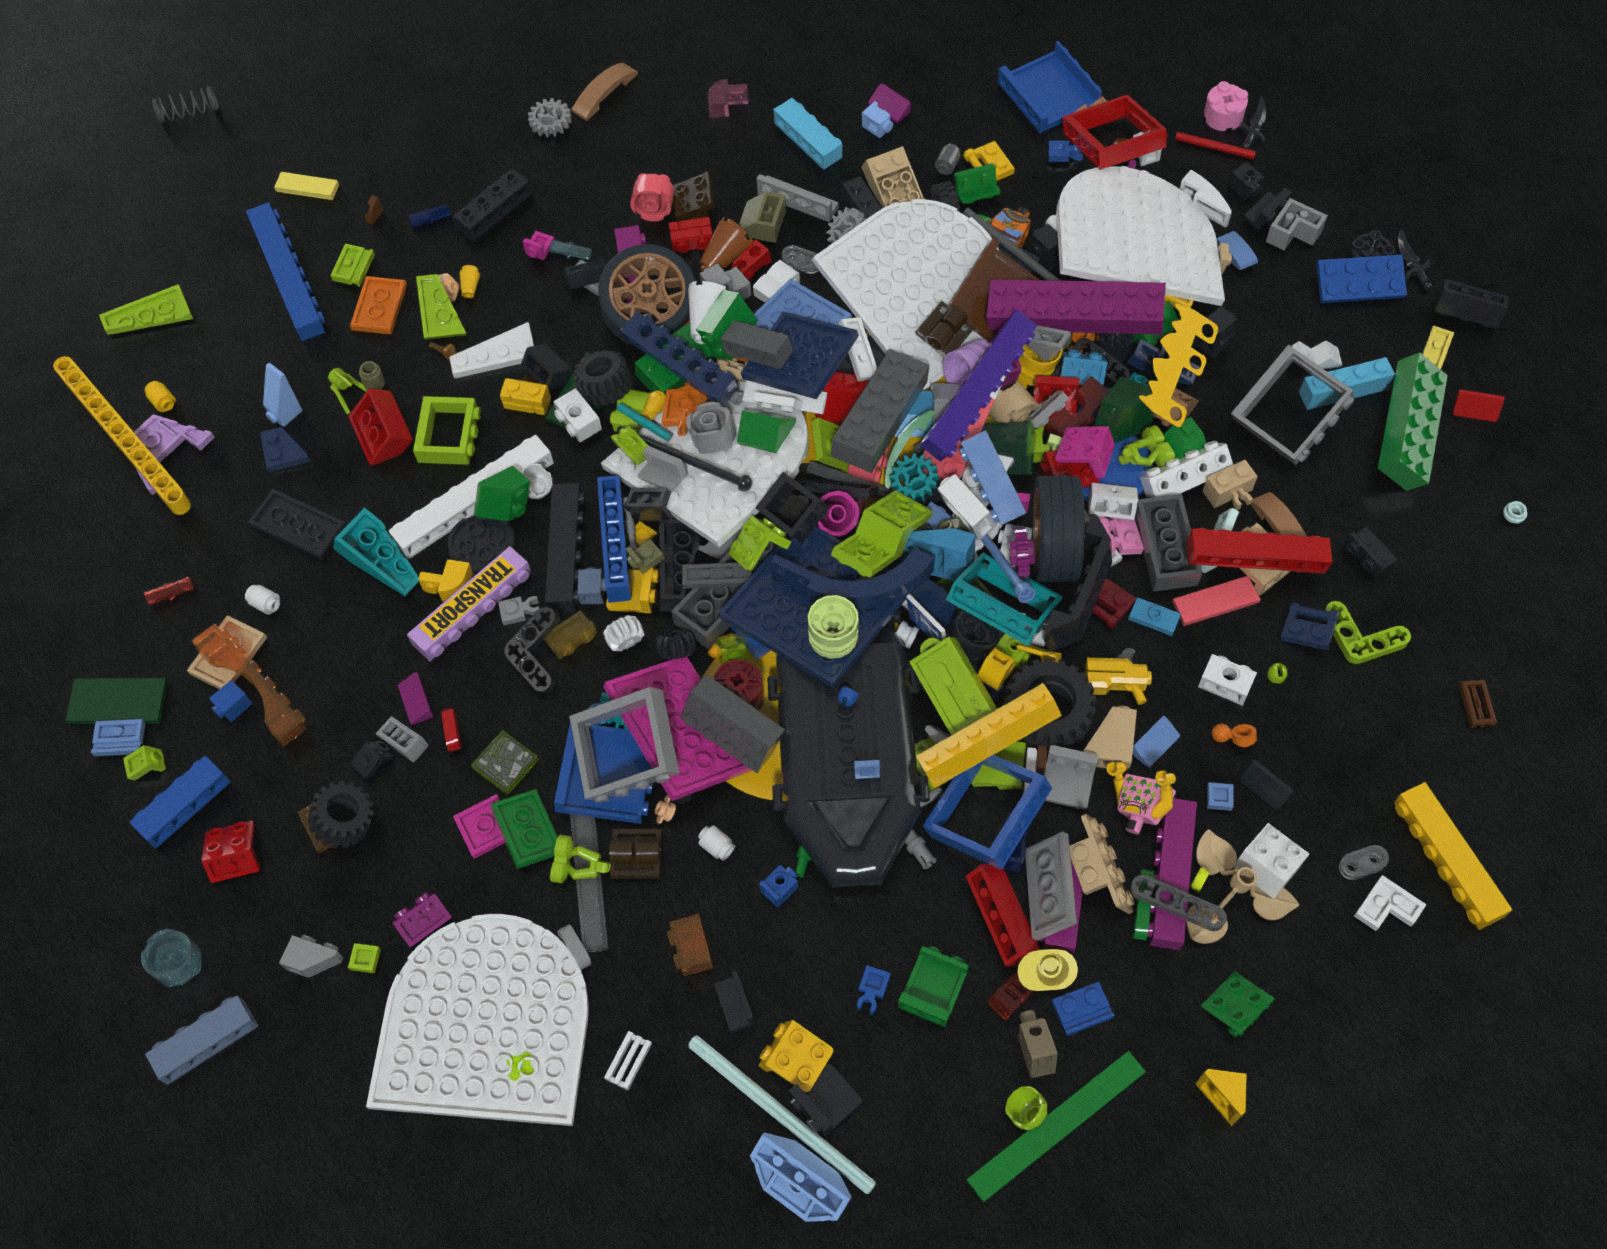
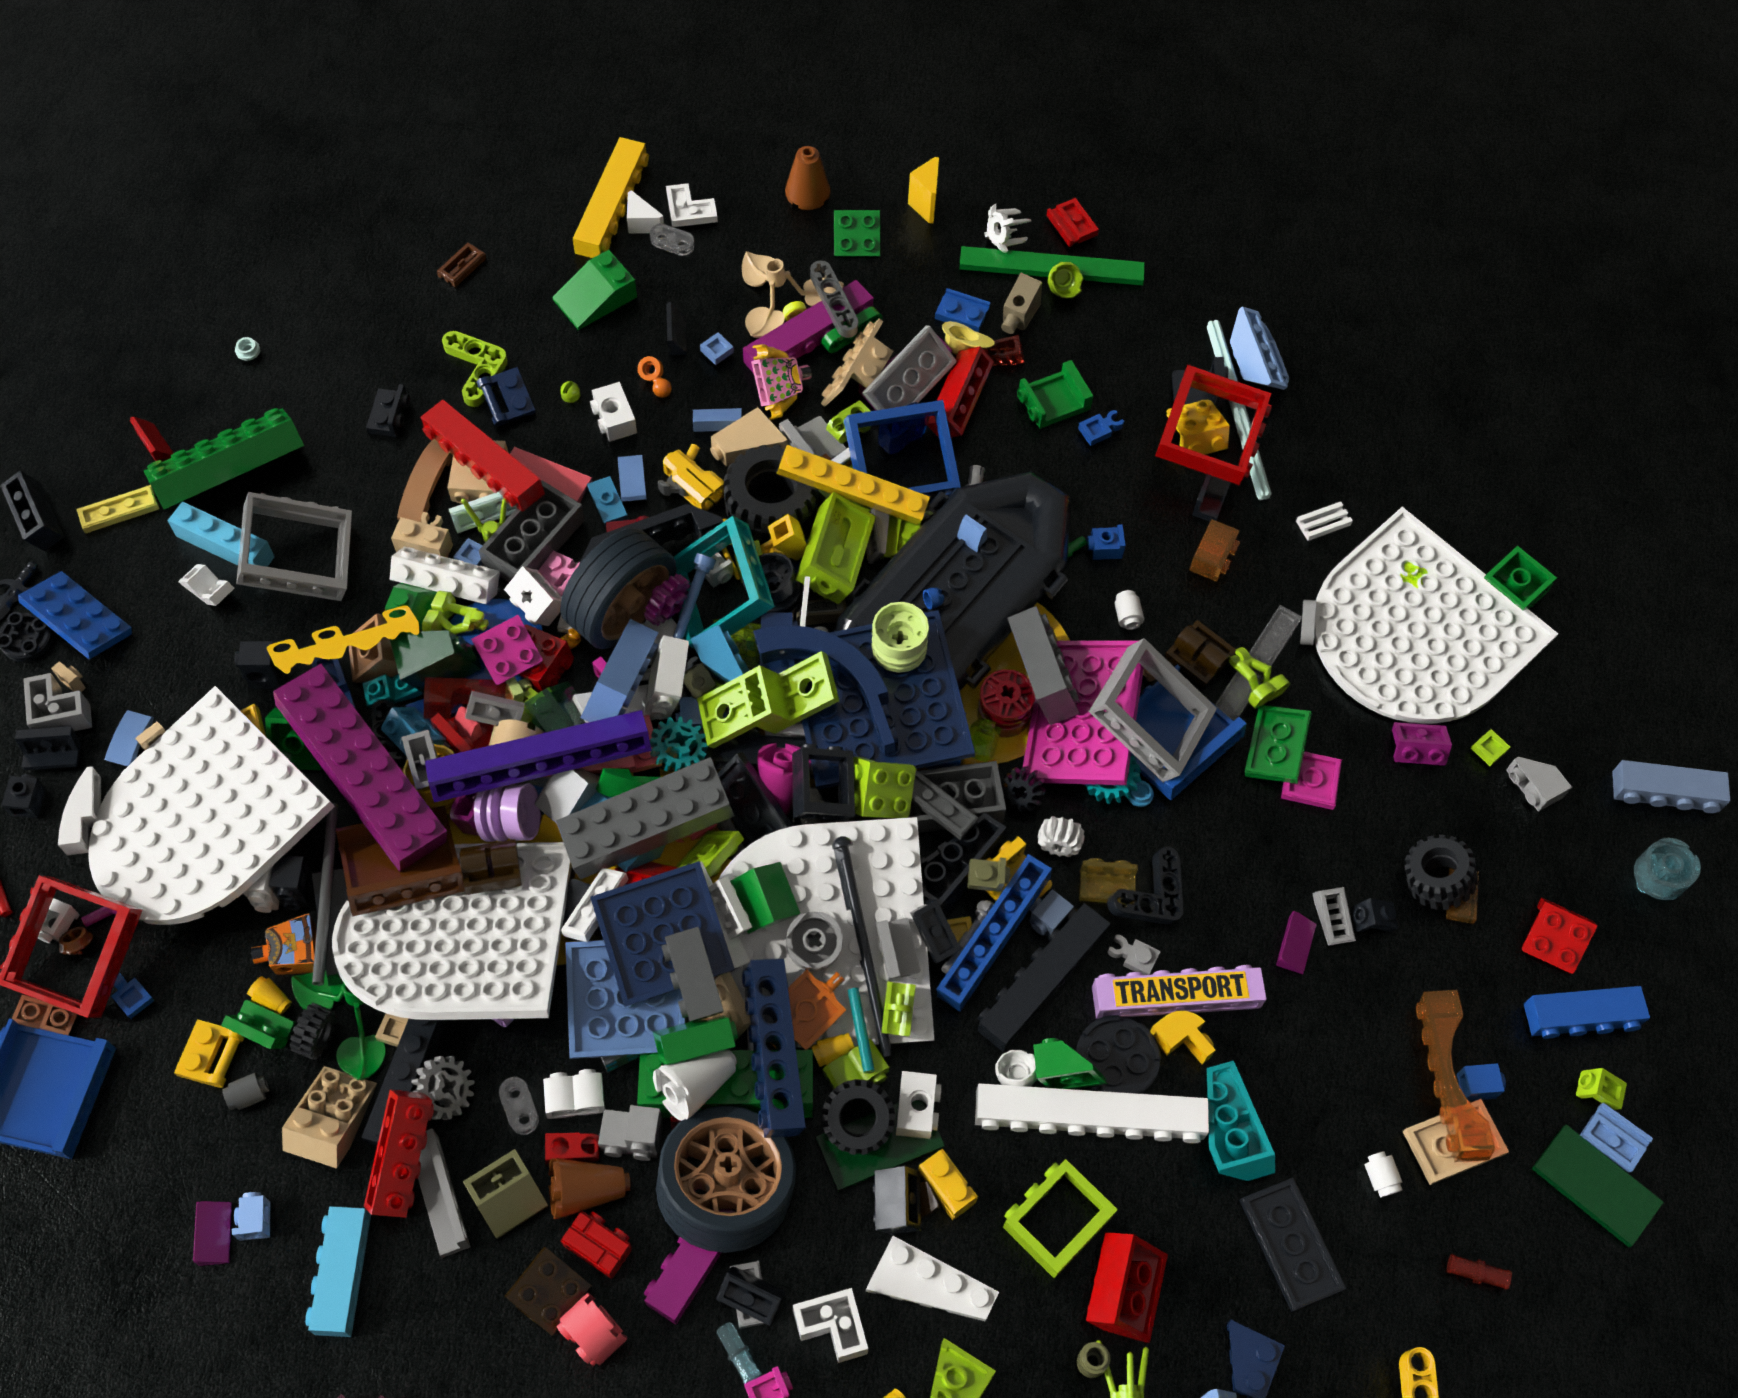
camera: 145 degrees left, 0 degrees up
clear orange hand [429,342,457,360] -> none
red beam [441,708,461,752] -> none
tile [471,730,539,795] -> none
white brick [1233,823,1309,899] -> none
none -> tan plate [51,661,85,692]
none -> yellow cone [247,976,292,1015]
none -> red brick [364,1089,434,1218]
none -> medium blue plate [454,538,482,566]
none -> lime plant [461,498,507,543]
none -> slope [552,250,637,330]
none -> medium blue slope [618,455,646,502]
none -> white slope [627,190,665,233]
none -> dark orange cone [785,146,830,210]
none -> white brick [793,1288,868,1363]
none -> lime leg [826,400,871,443]
none -> white piece [984,204,1031,253]
none -> red plate [1046,198,1099,247]
none -> red window [1155,365,1272,485]
none -> green slope [1484,546,1557,611]

